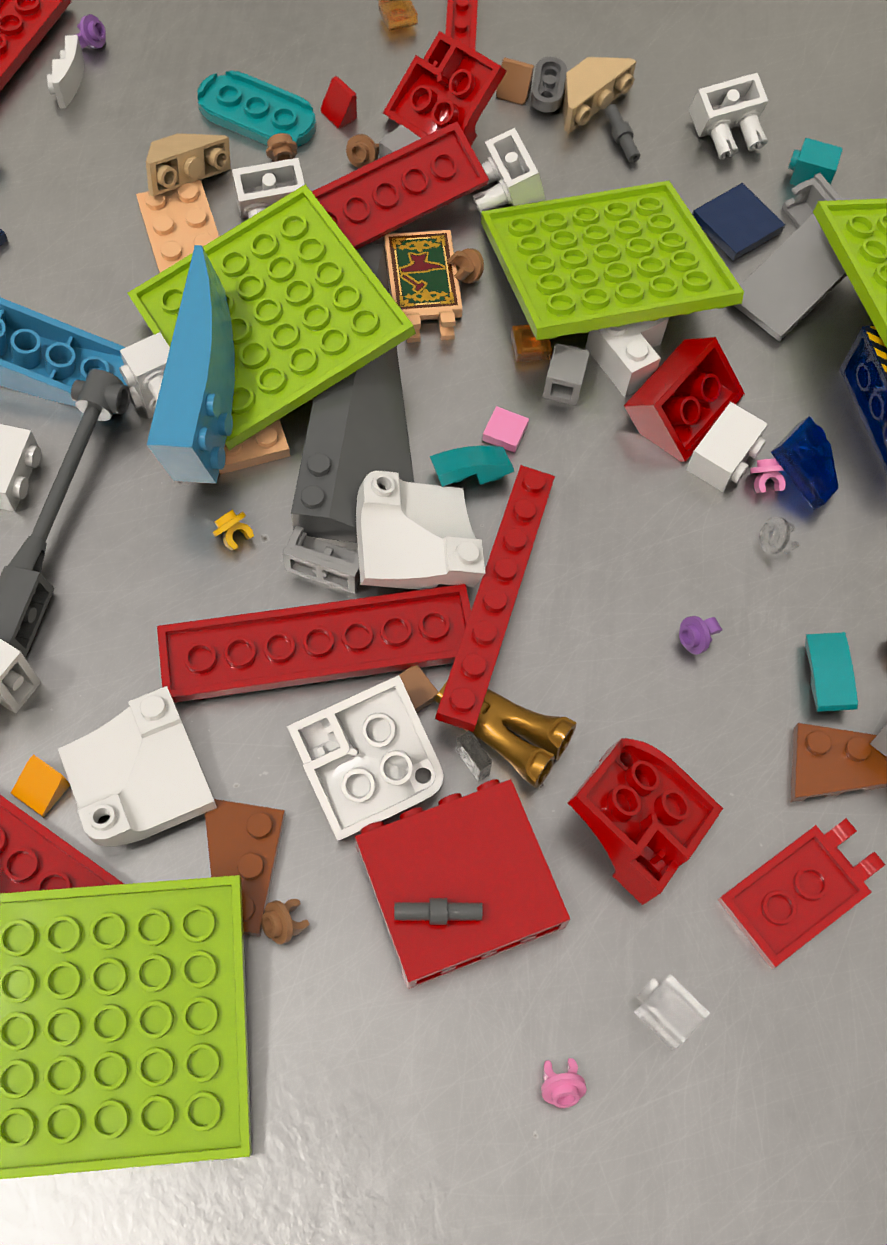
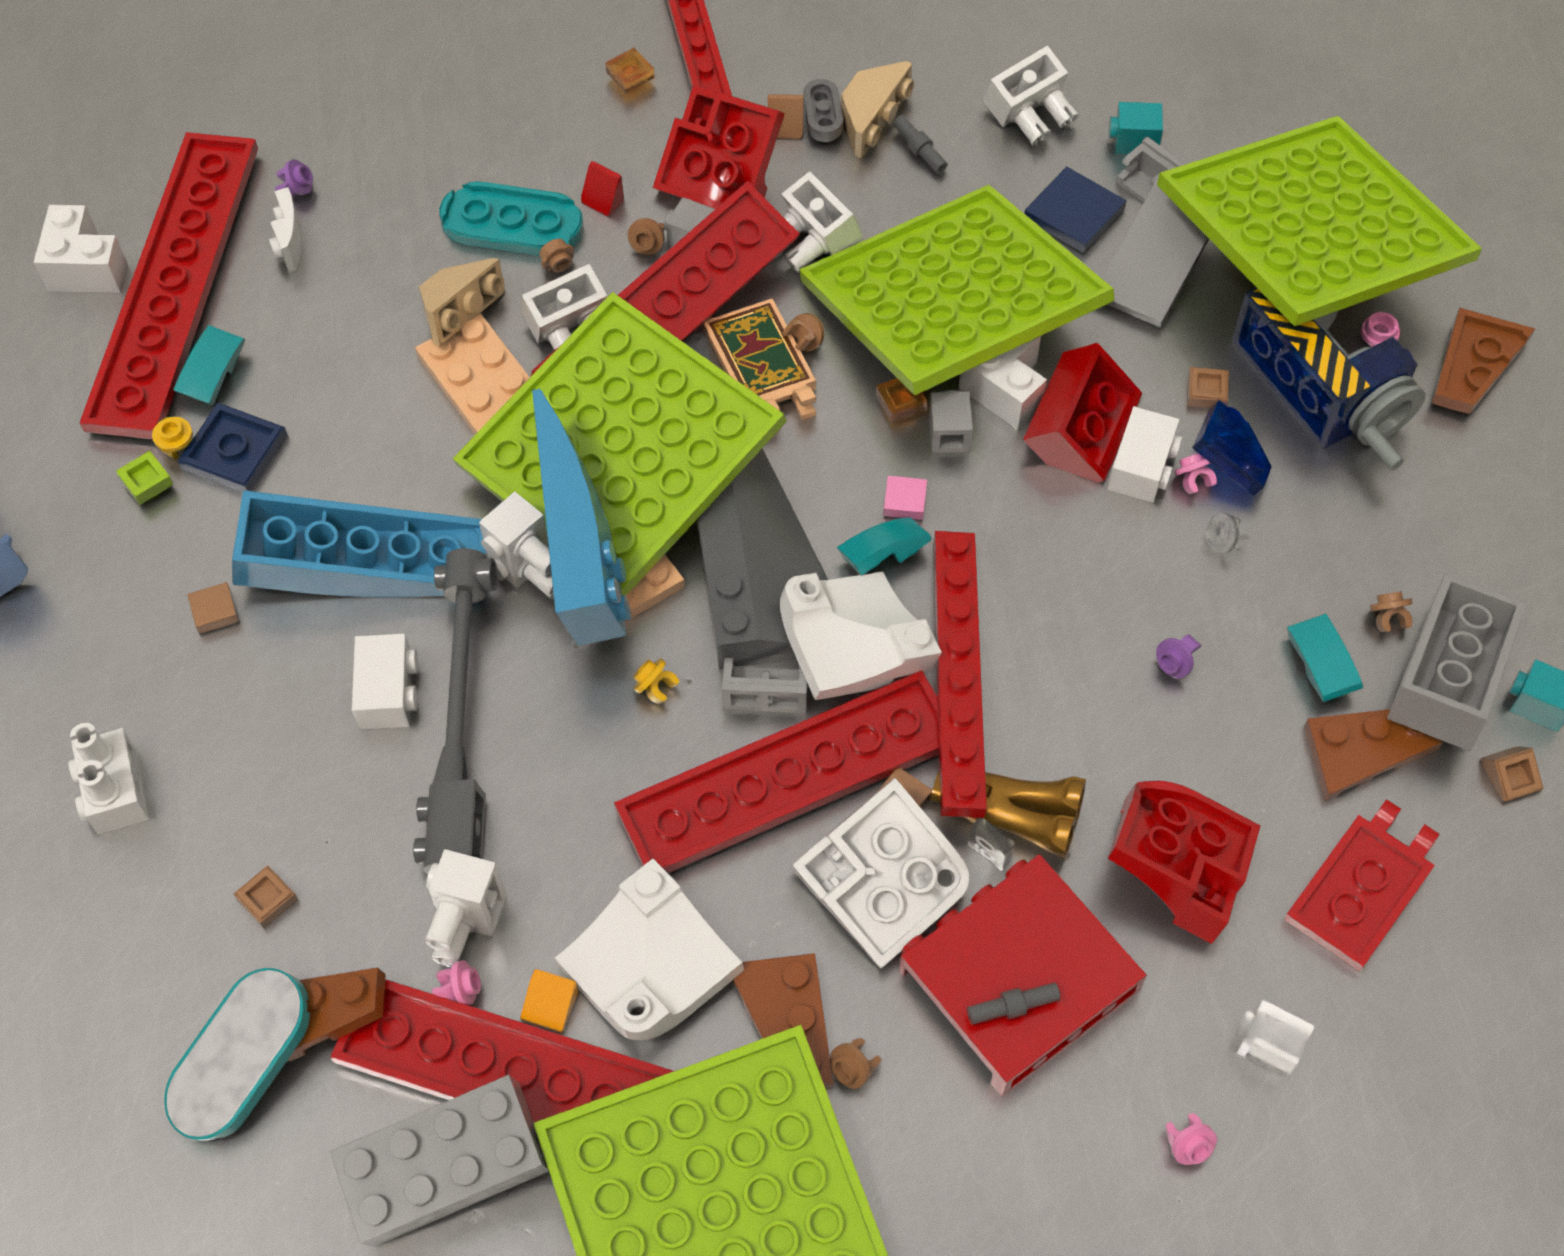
camera: 10 degrees left, 5 degrees down
none -> medium nougat tile [1187,367,1229,409]

